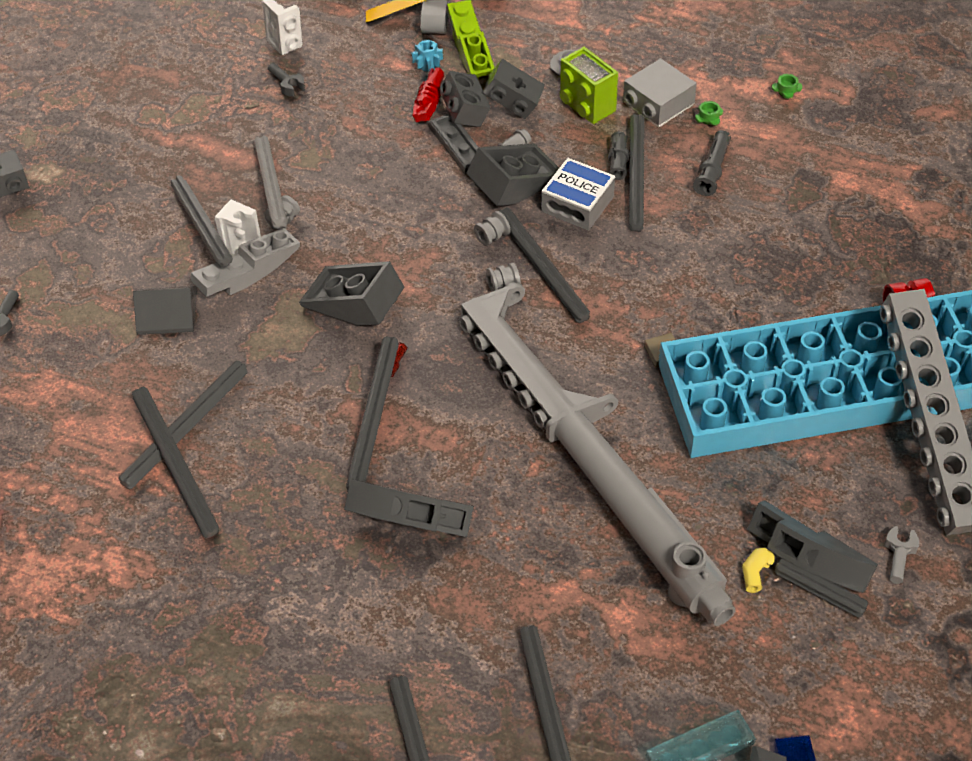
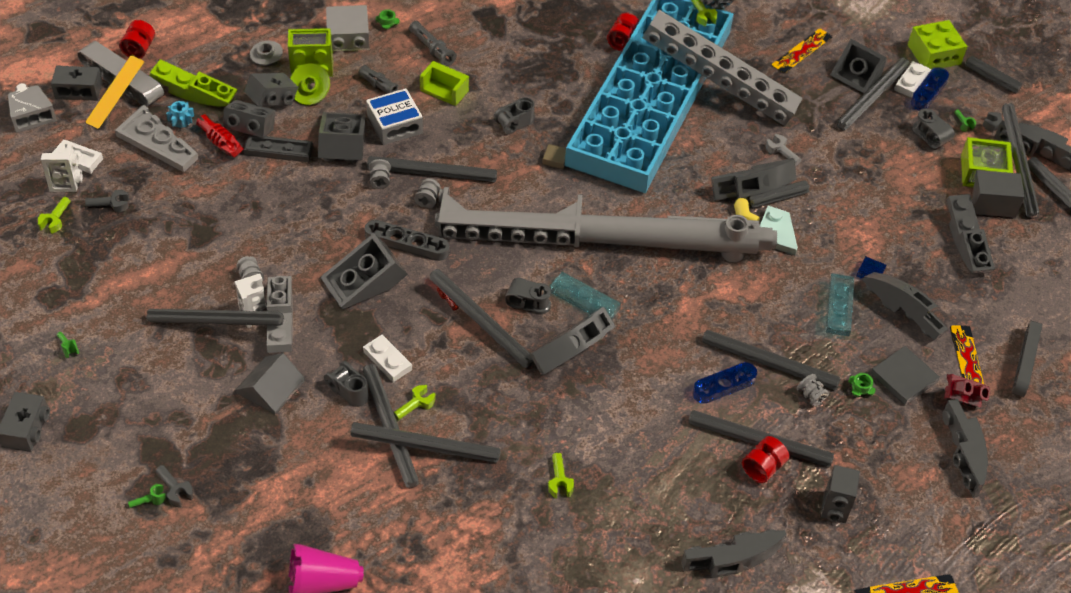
camera: 60 degrees left, 0 degrees up
light grey axle [254,135,287,229] -> none
light grey pin [498,129,532,146] -> none
dark grey axle [629,113,644,231] -> none
none -> lime bar [38,197,71,234]
none -> white plate [52,139,103,174]
none -> bright green hand [57,332,79,358]
none -> light grey wing [115,105,198,172]
none -> lime dish [290,63,330,105]
none -> dark grey piece [324,361,369,407]
none -> white plate [363,335,412,382]
none -> dark grey beam [365,220,449,261]
none -> lime bar [393,385,436,420]
none -> lime panel [420,61,469,106]
none -> dark grey piece [493,97,534,134]
none -> dark grey piece [505,278,551,314]
none -> lime bar [548,453,574,499]
none -> clear light blue plate [550,272,621,319]
none -> clear blue beam [692,362,757,404]
none -> light aqua wing [760,206,798,255]

